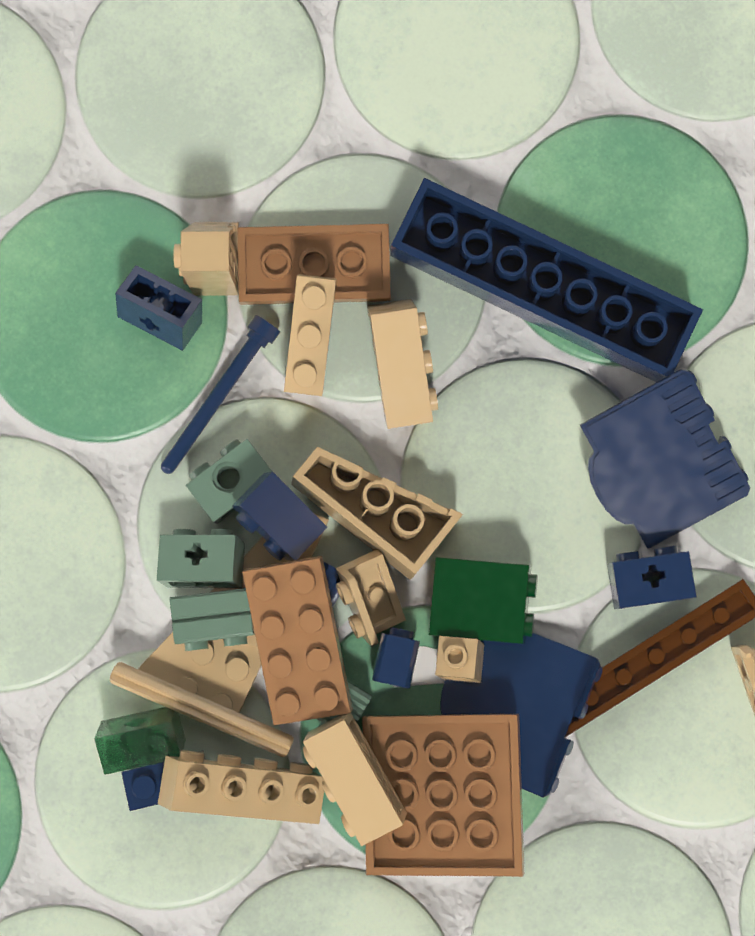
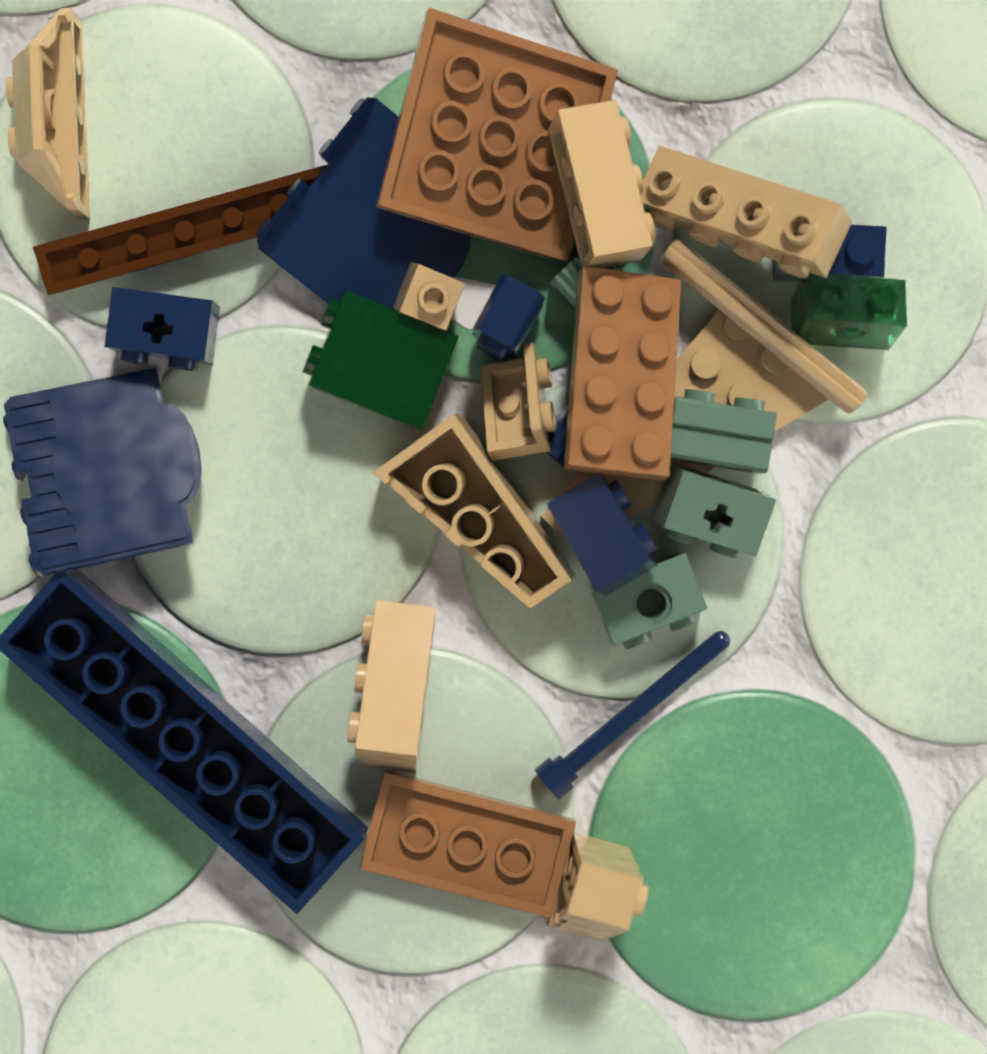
camera: 160 degrees left, 5 degrees up
dark blue brick [115,265,202,351] -> none
tan brick [284,274,337,396] -> none

